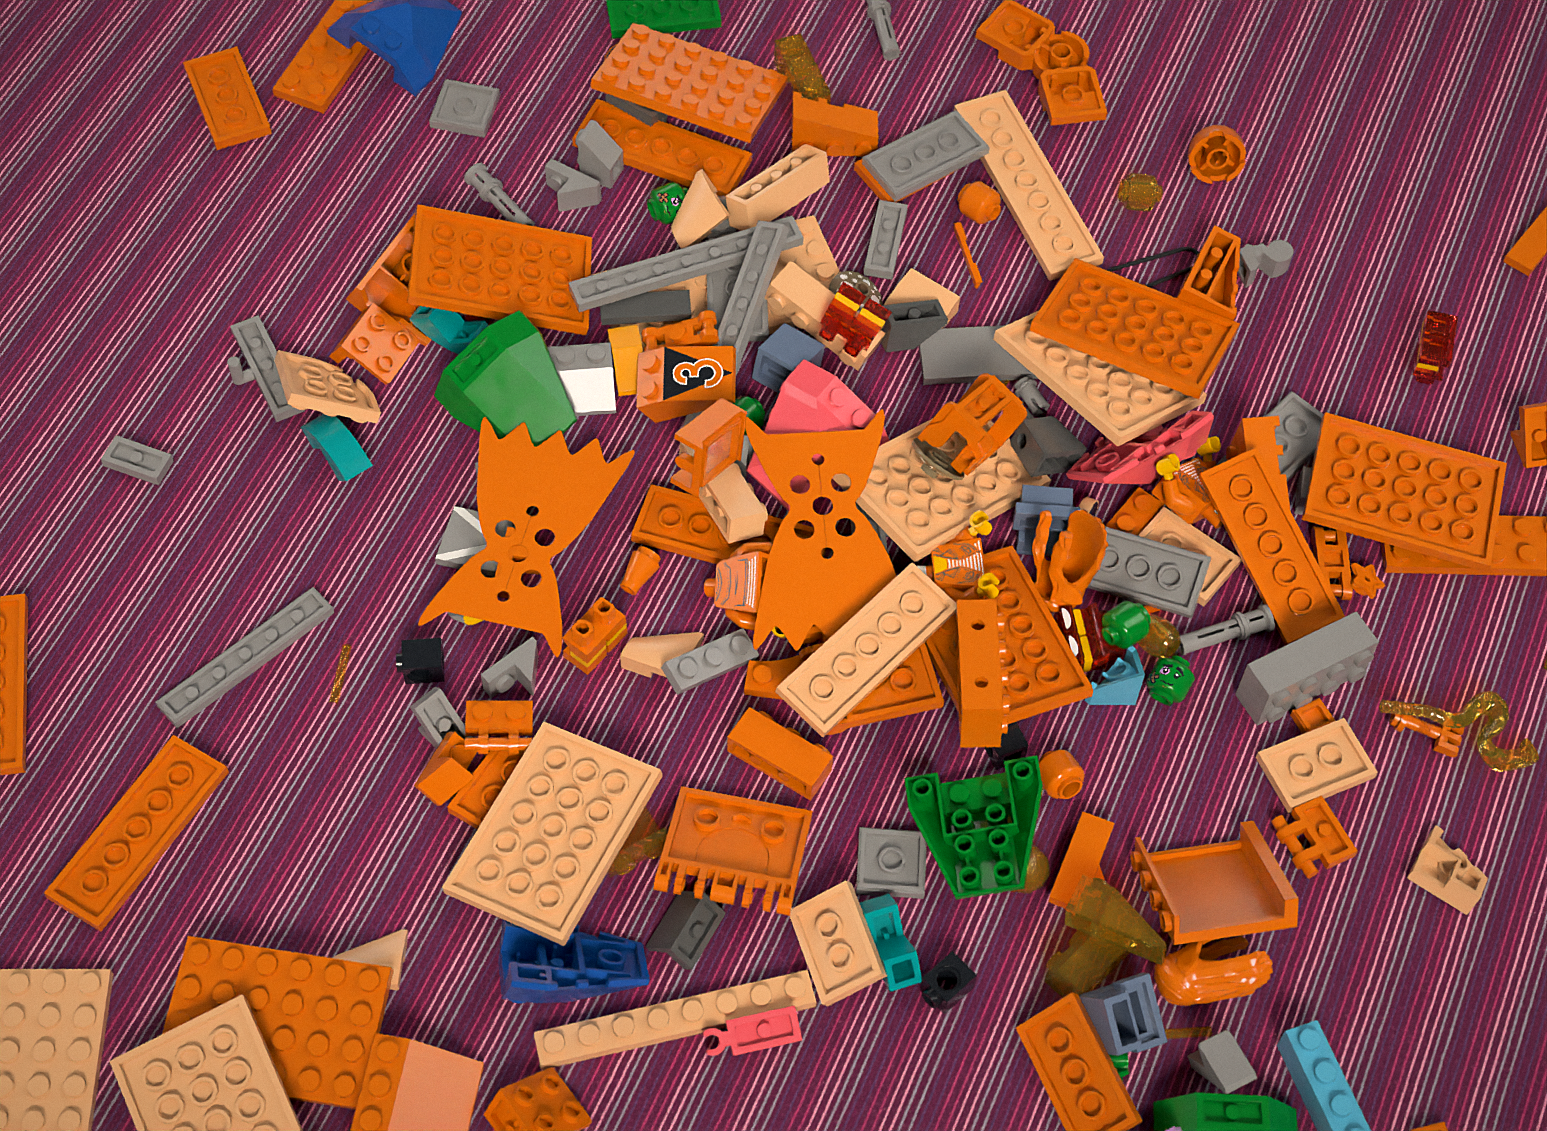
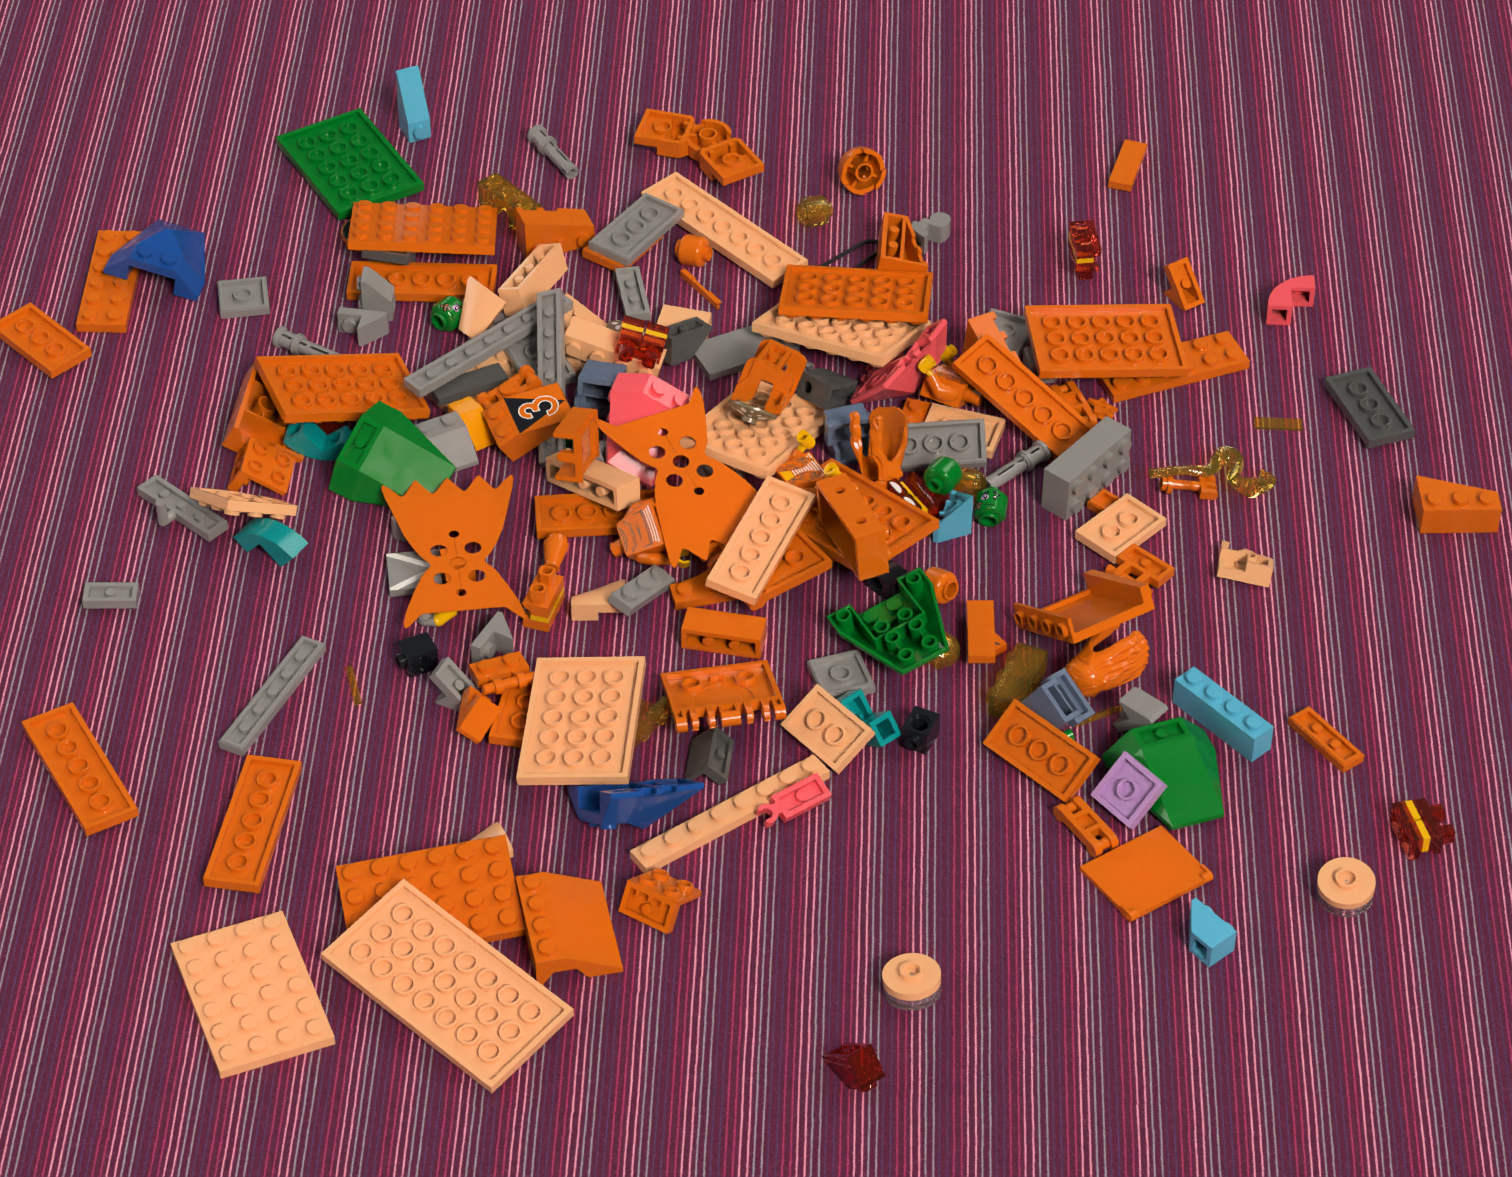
camera: 20 degrees left, 15 degrees down
clear yellow slope [1065,875,1167,966] -> none

